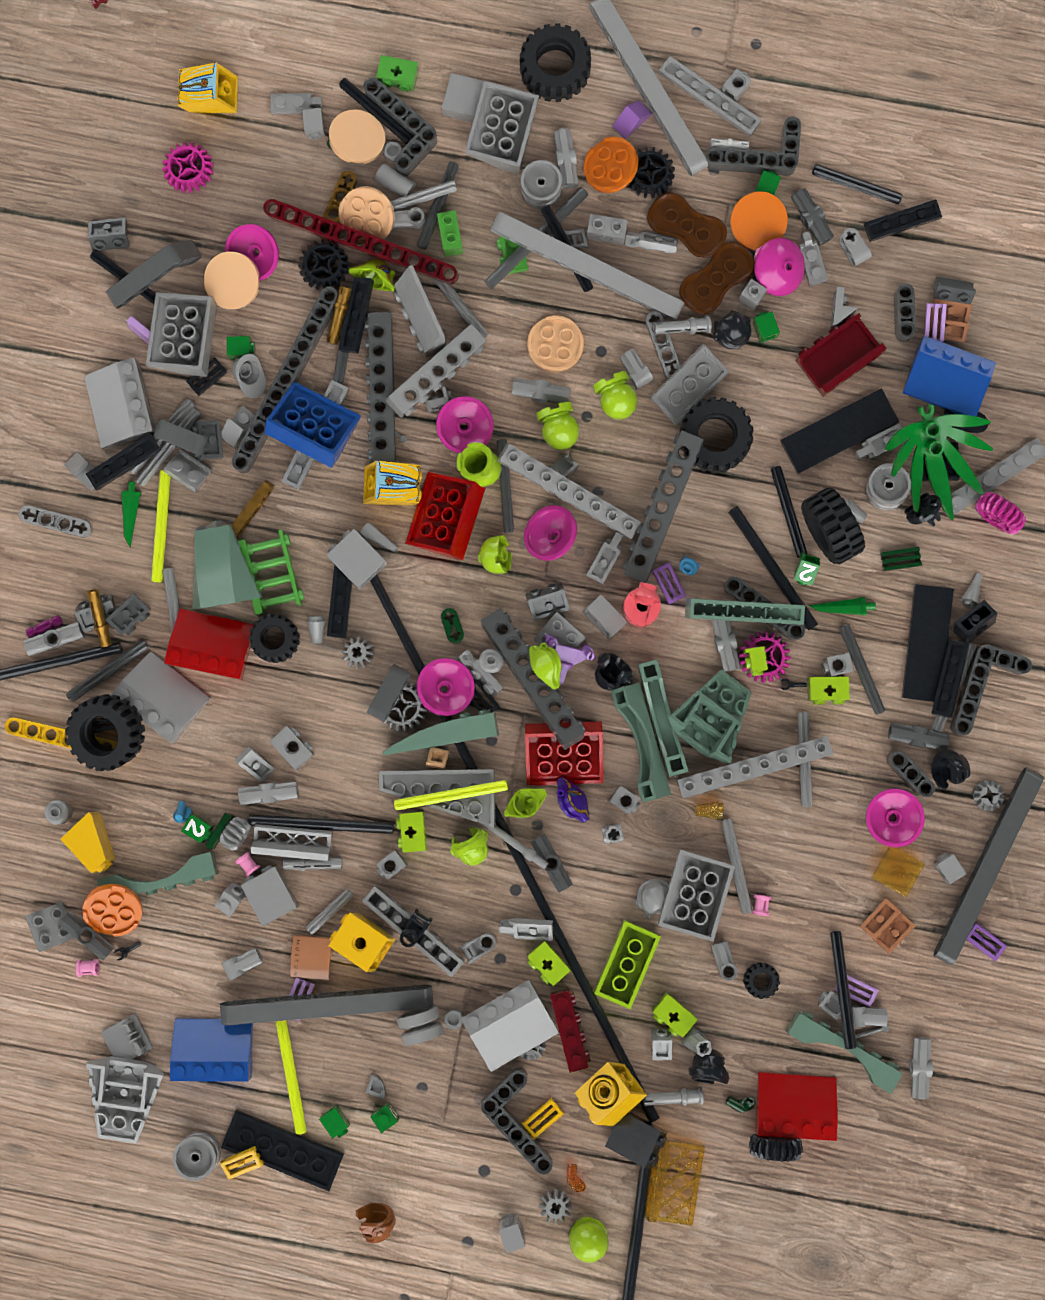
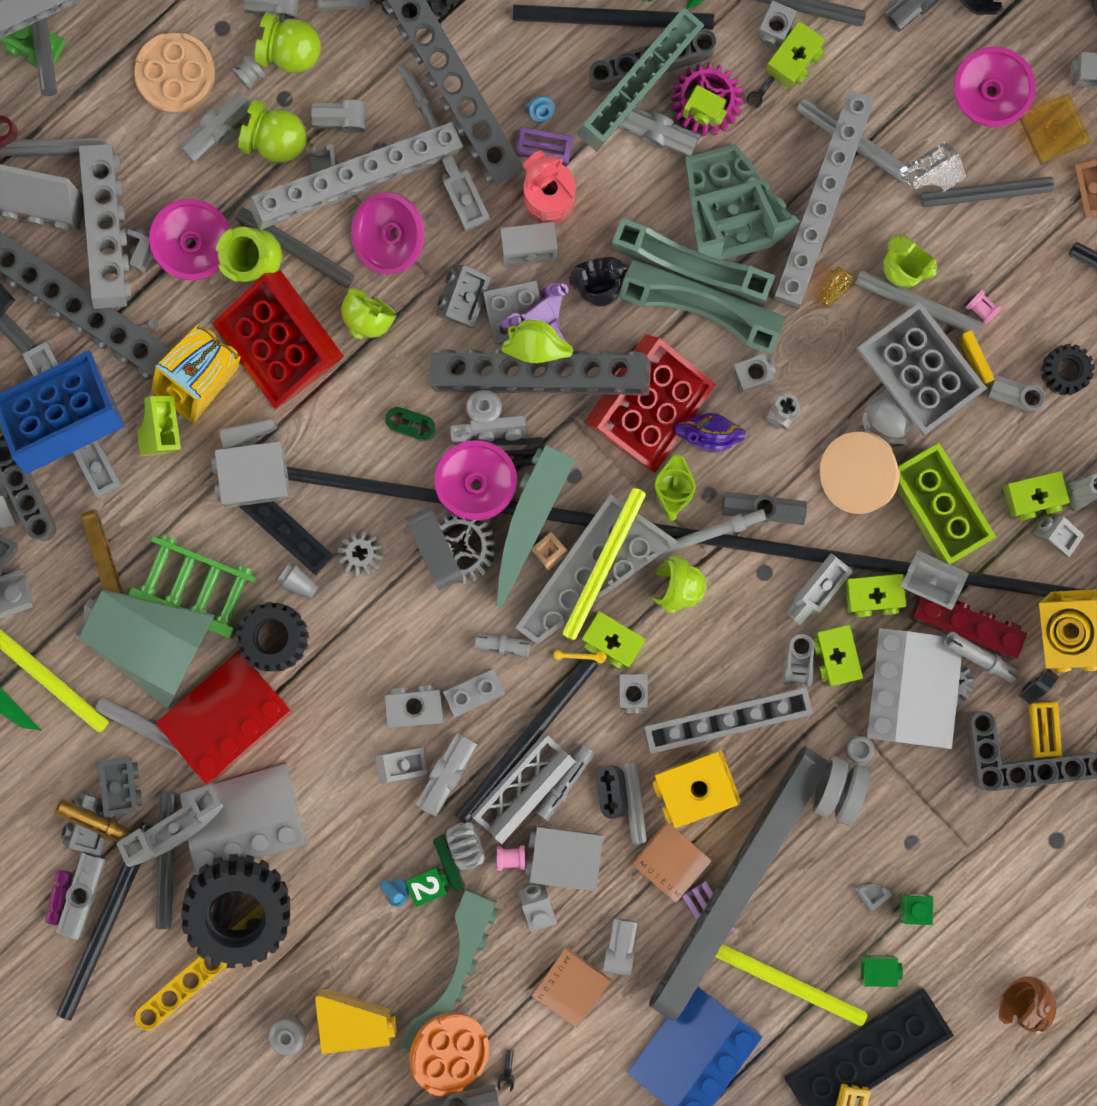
camera: 60 degrees left, 0 degrees up
black piece [400,908,433,947] -> none
dark grey beam [887,751,935,797] -> none
none -> light grey slope [116,783,223,867]
none -> lime arch [137,396,181,456]
none -> light grey wheel [231,55,265,90]
none -> light grey piece [311,100,366,133]
none -> light grey piece [397,65,442,129]
none -> light grey brick [443,669,506,717]
none -> light grey pin [474,632,531,658]
none -> nougat slope [532,947,611,1028]
none -> yellow hinge [553,650,607,663]
none -> black beam [597,765,628,819]
none -> lime brick [812,625,863,687]
none -> light nougat tile [820,431,900,514]
none -> lime helmet [883,234,938,288]
none -> clear arch [899,142,967,192]
none -> light grey hinge [901,551,969,610]
none -> dark grey axle [920,176,1054,207]
none -> light grey pin [944,632,1019,683]
none -> yellow tile [958,330,995,385]
none -> black beam [1018,668,1059,705]

